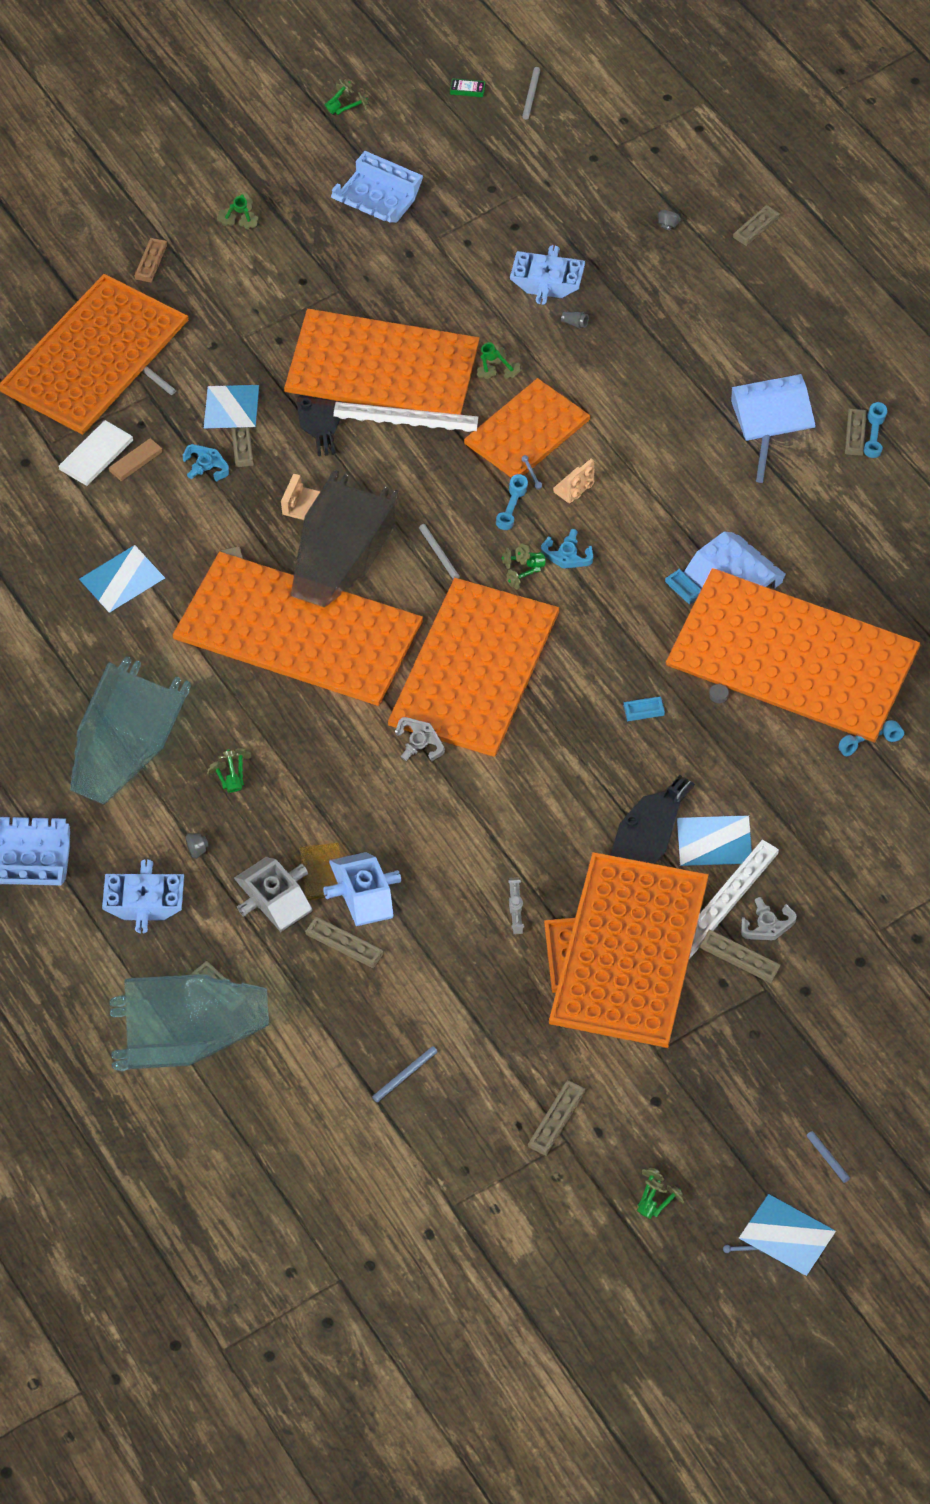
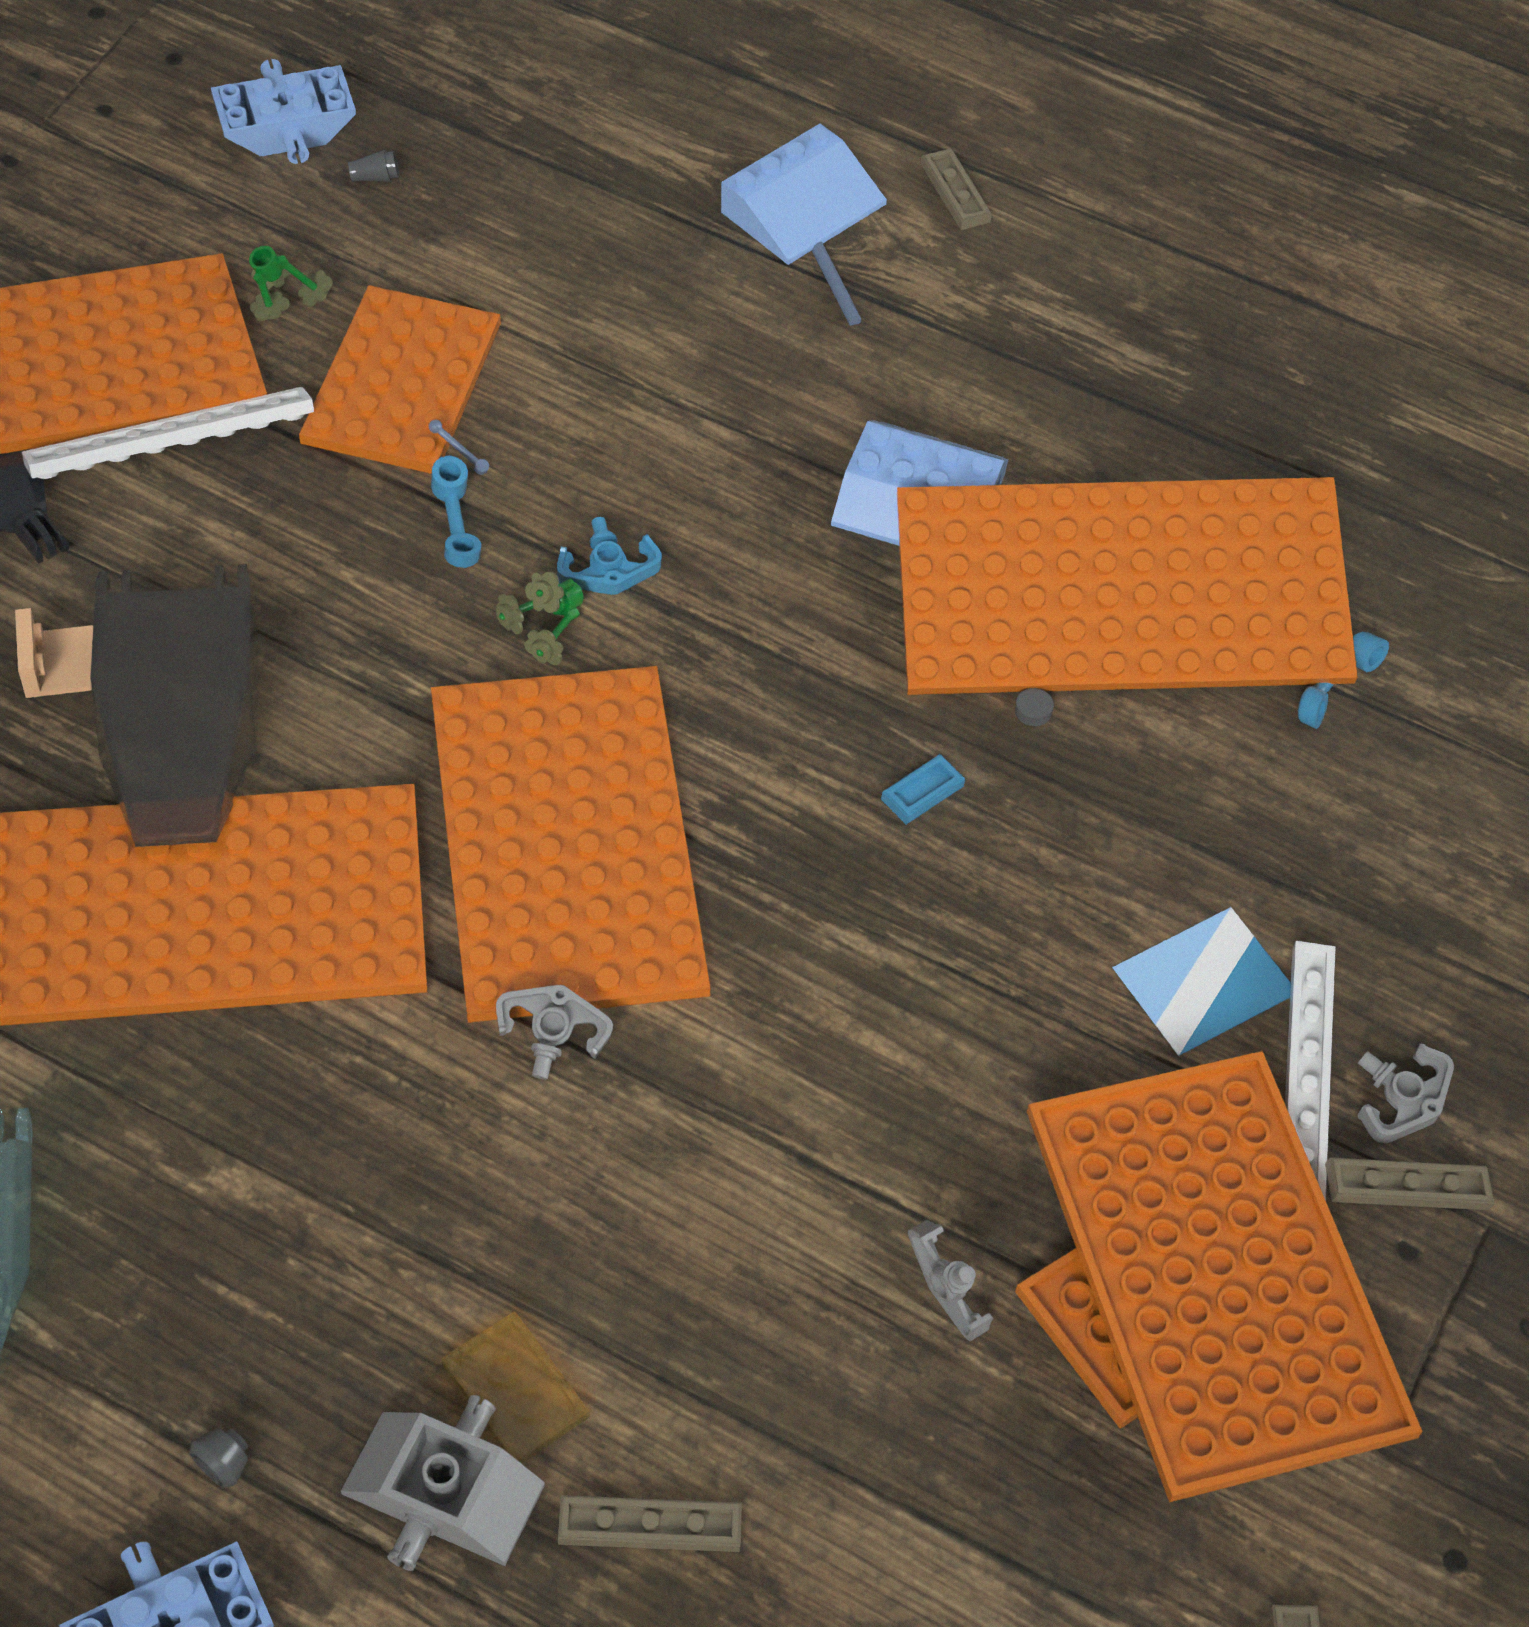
camera: 35 degrees left, 0 degrees up
plant [207,748,251,793] -> none
light blue slope [323,852,401,926] -> none
light grey bar [419,524,460,580] -> none
light nougat bracket [553,459,595,504] -> none
black wing [610,775,695,864] -> none
dark azure tile [665,569,701,605] -> none
dark azure piece [863,402,887,458] -> none

